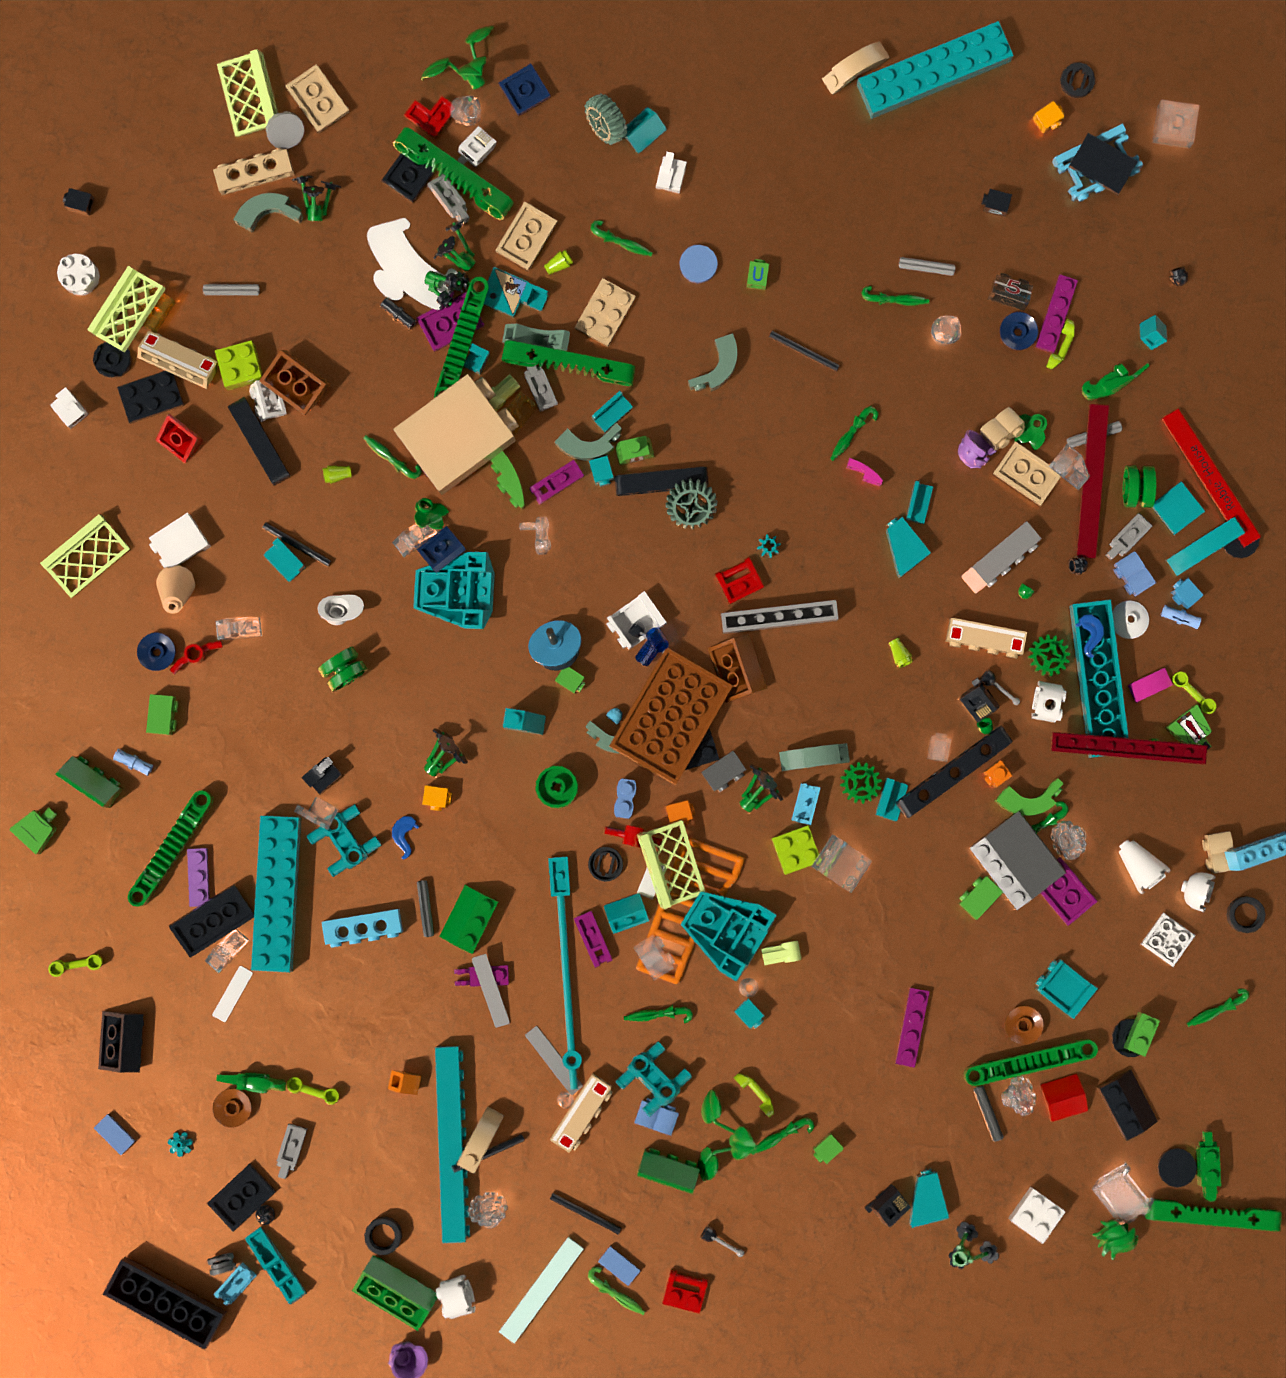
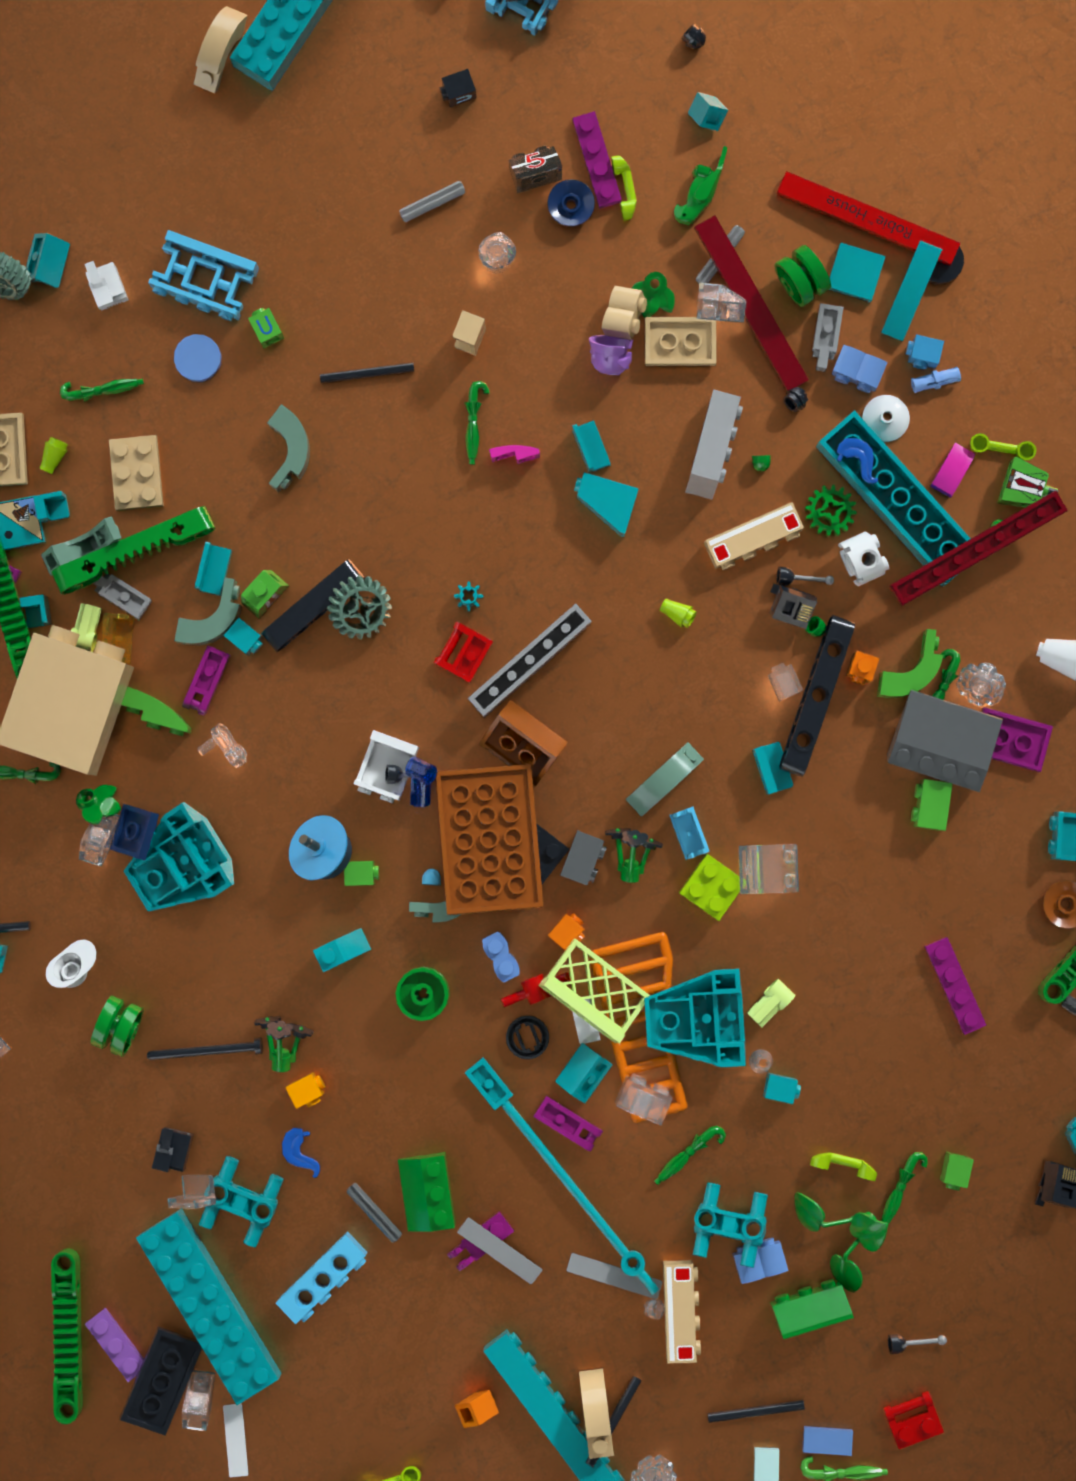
camera: 40 degrees left, 0 degrees up
green gear [840,762,882,804] -> none
green piece [861,286,929,306] -> none
none -> black bar [147,1037,263,1060]
none -> medium azure fence [148,230,259,321]
none -> tan panel [453,310,486,356]

